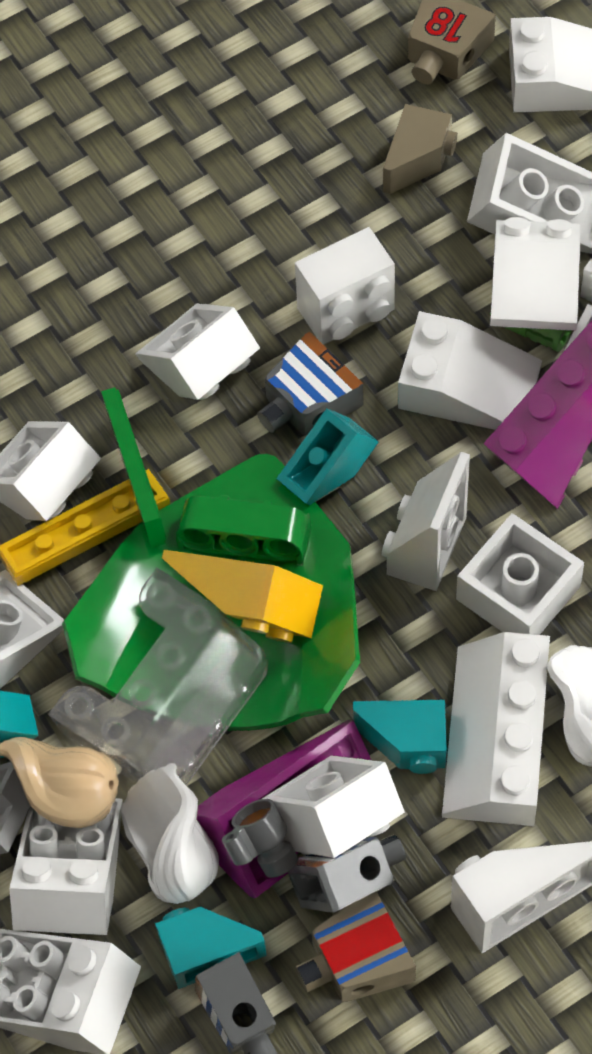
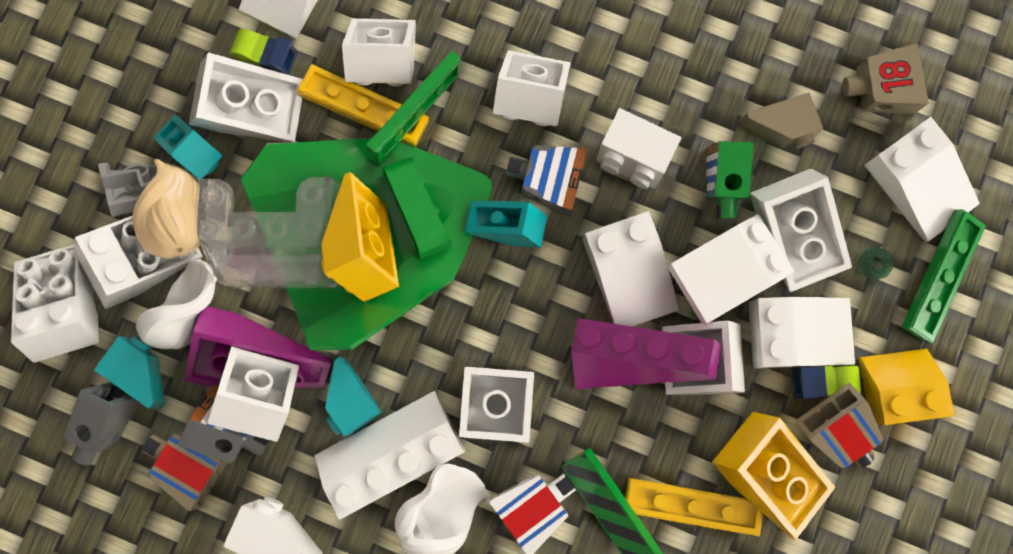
camera: 55 degrees right, 20 degrees up
dark grey piece [222,799,298,878] -> none
white slope [381,452,470,591] -> none
none -> green torso [706,141,754,219]

